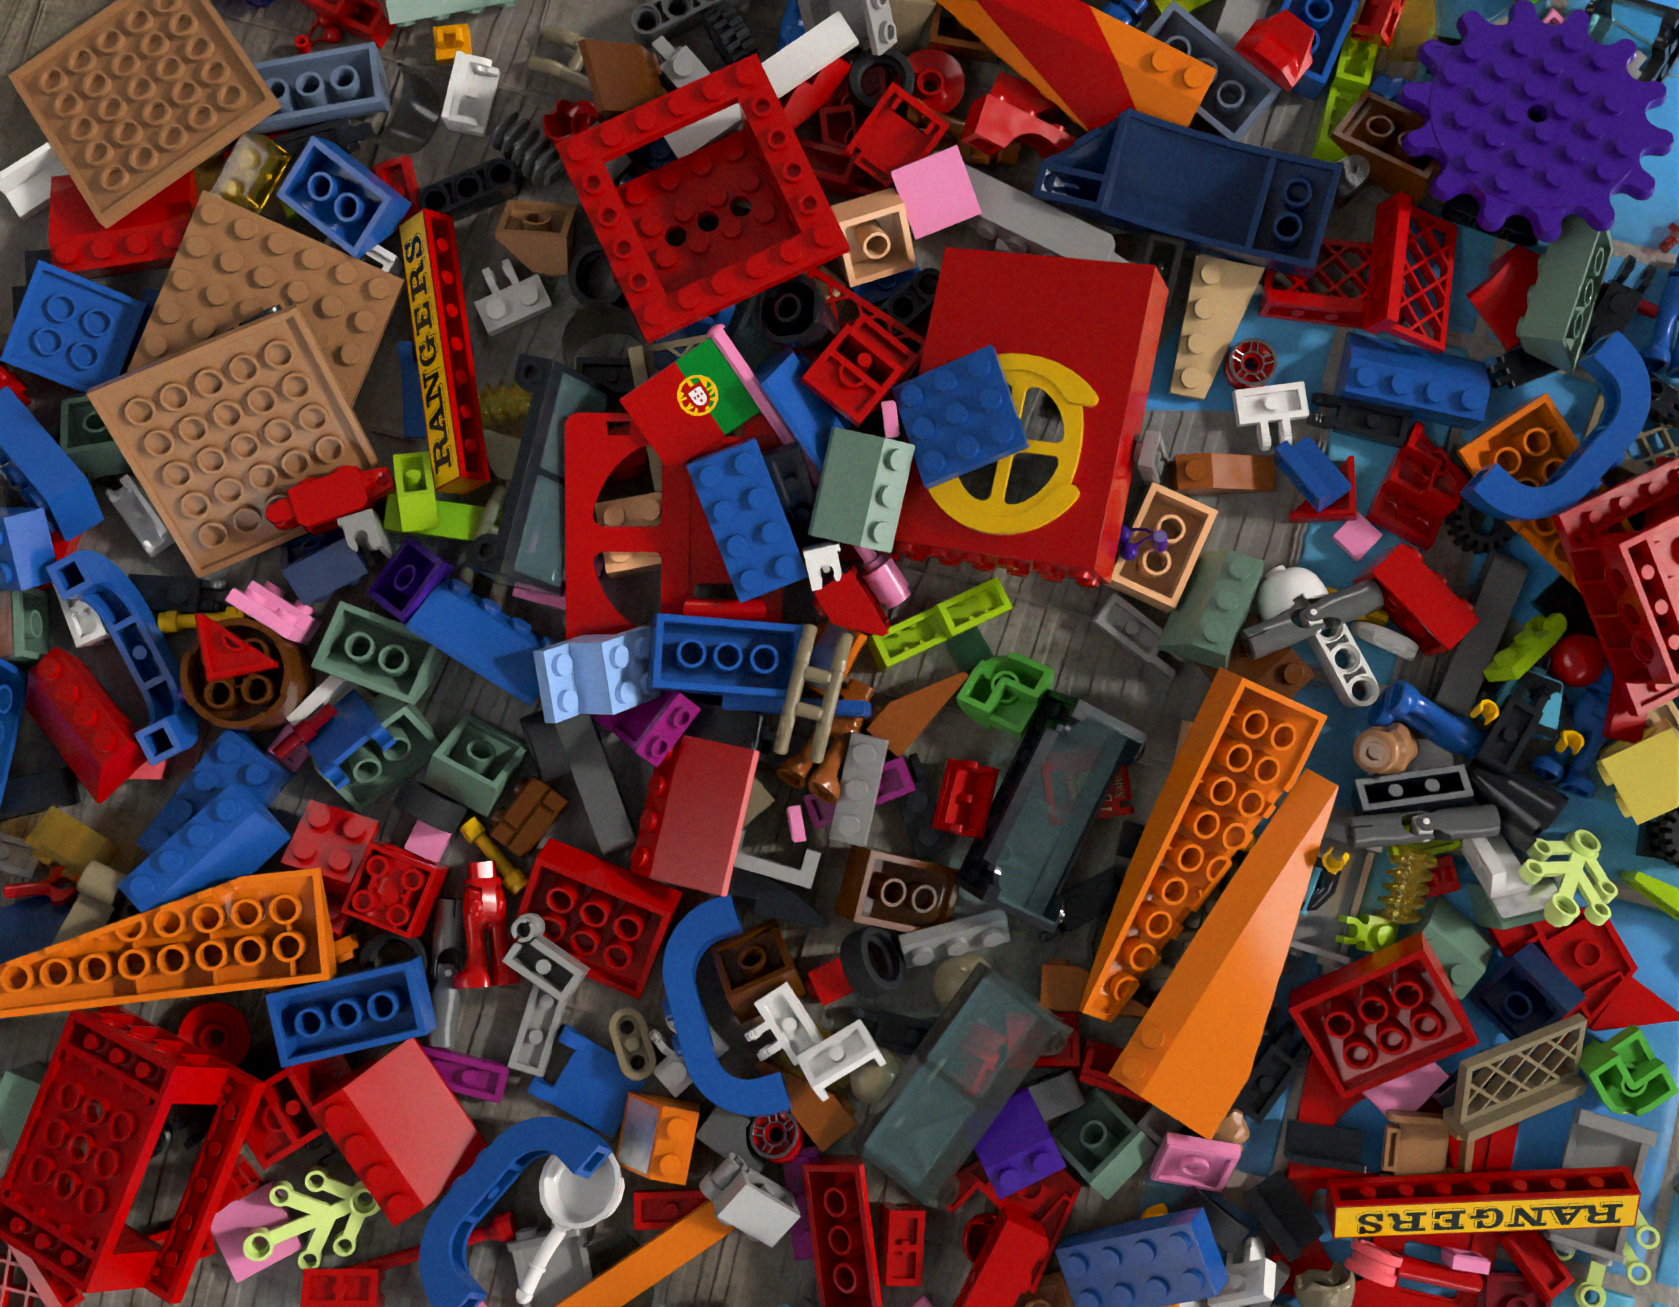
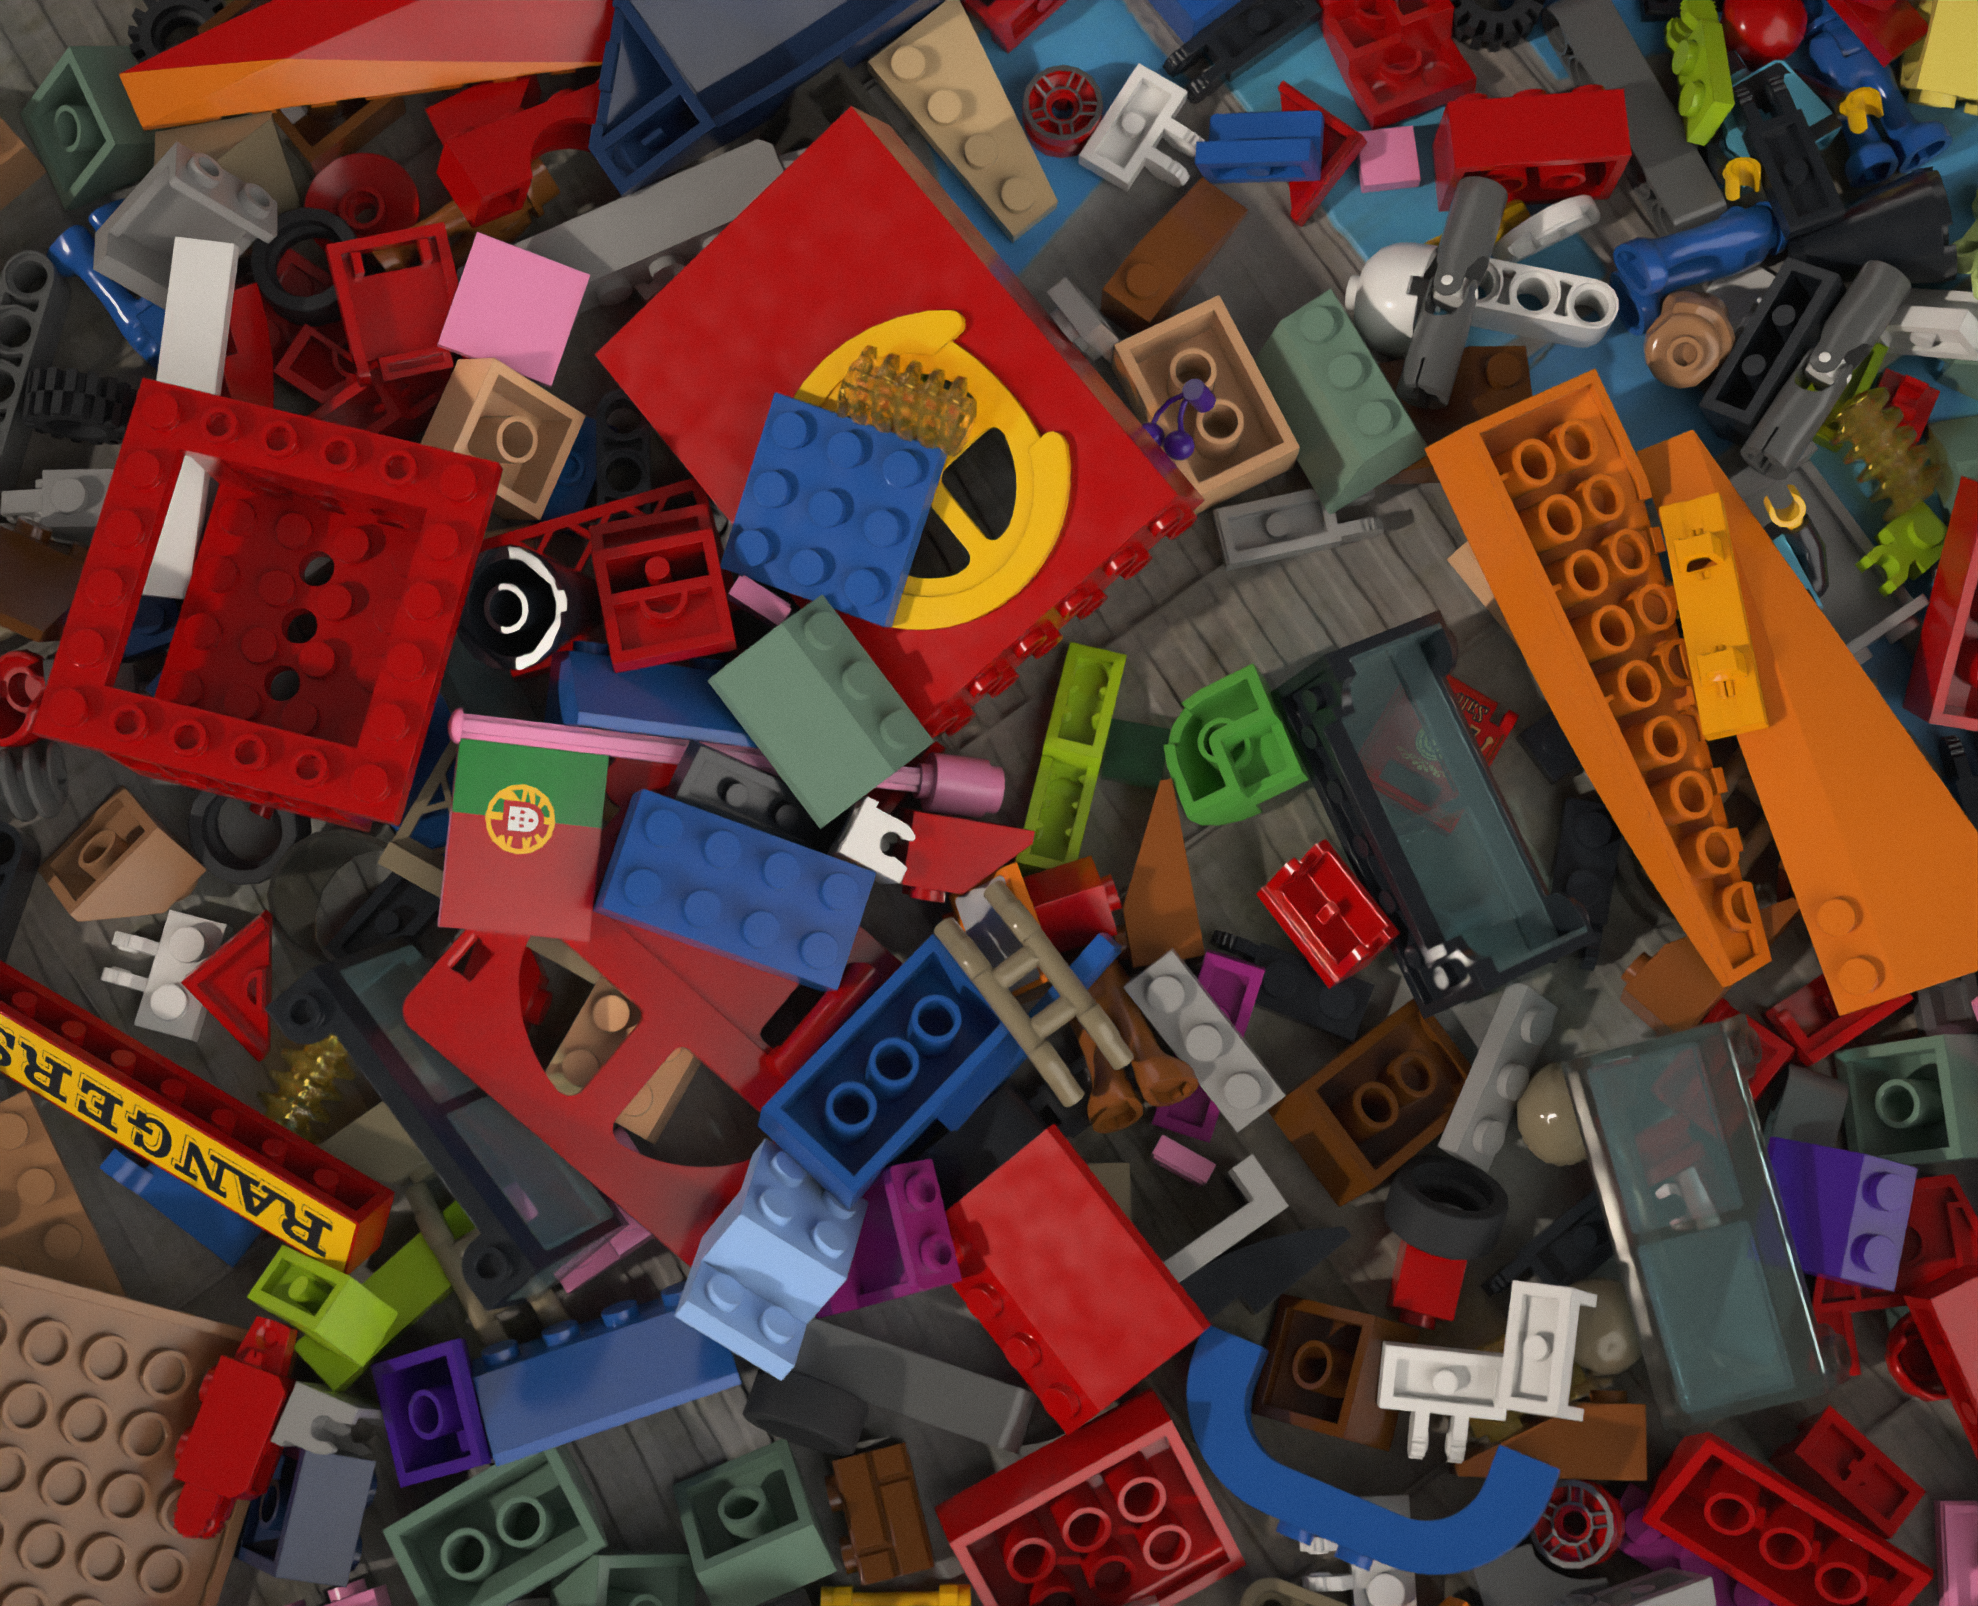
camera: 45 degrees left, 5 degrees down
none -> red tile [181,909,273,1063]
none -> clear yellow piece [836,345,977,456]
none -> red brick [1023,856,1122,953]
none -> light orange hinge [1659,492,1769,741]

